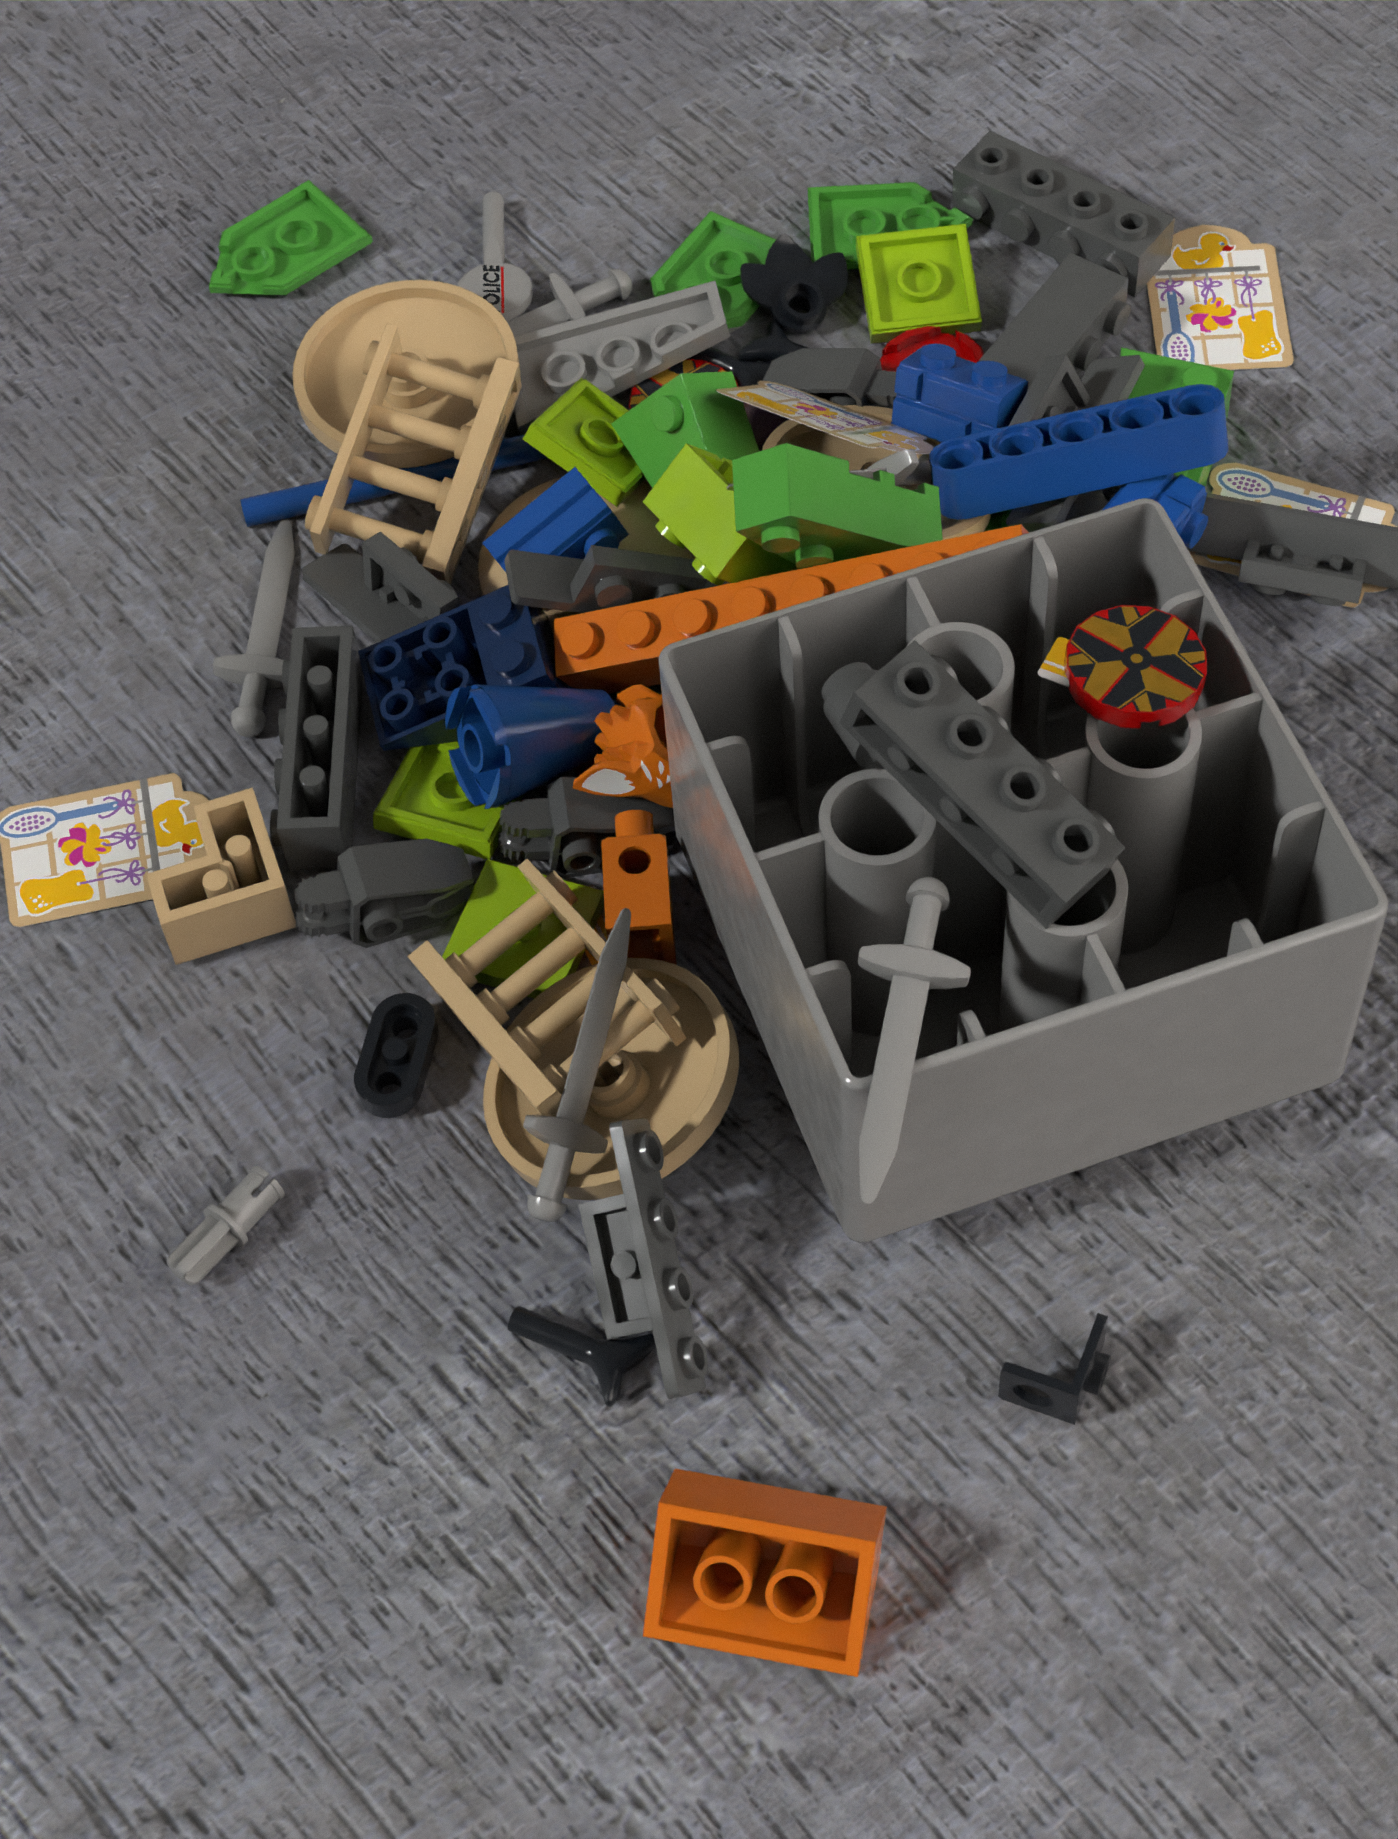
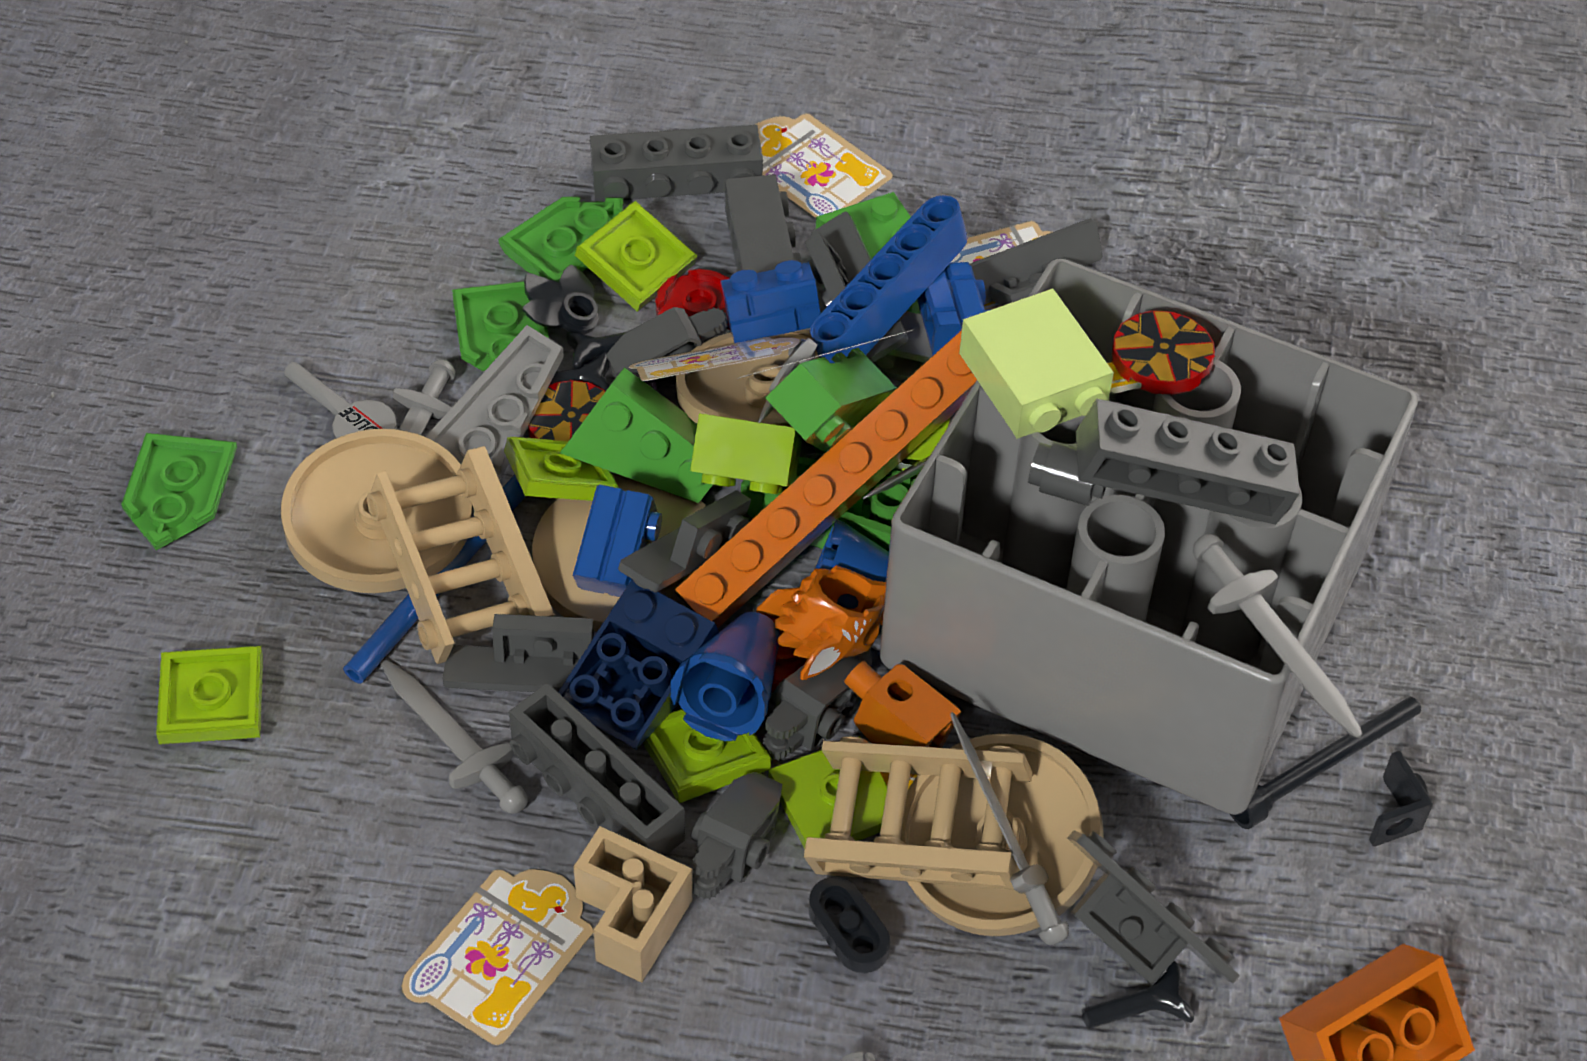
camera: 50 degrees left, 5 degrees down
none -> lime plate [156,646,263,744]
none -> white sticker [737,330,913,379]
none -> yellowish green brick [959,289,1114,439]
none -> black piece [1230,697,1421,829]

